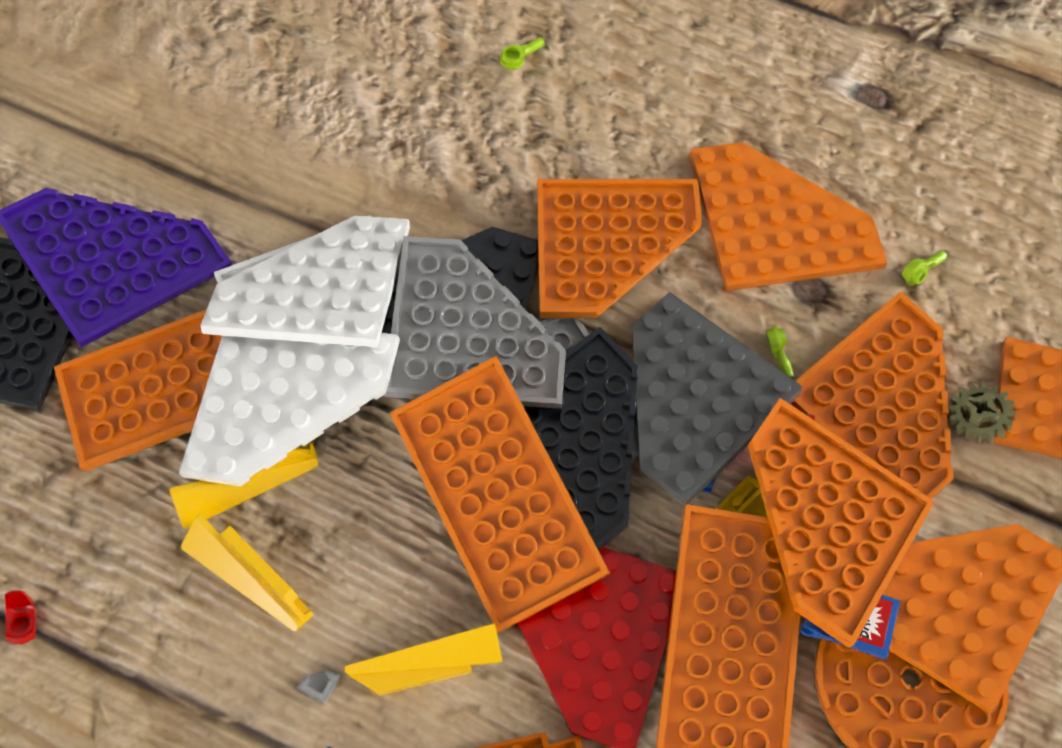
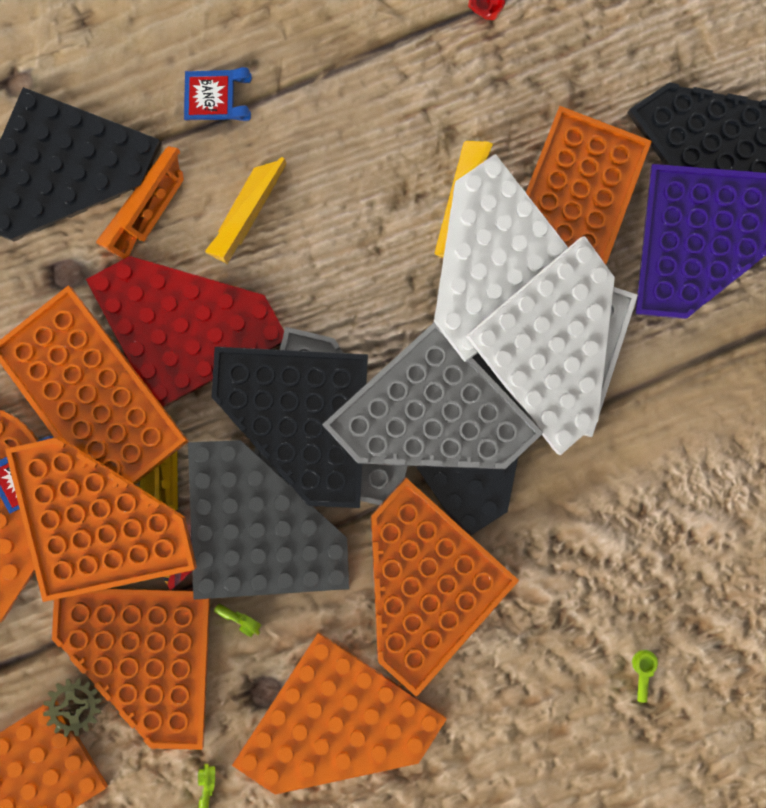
camera: 130 degrees right, 20 degrees up
yellow wedge [181,514,314,631] -> none
light grey tile [297,671,342,705] -> none
orange plate [390,356,611,633] -> none

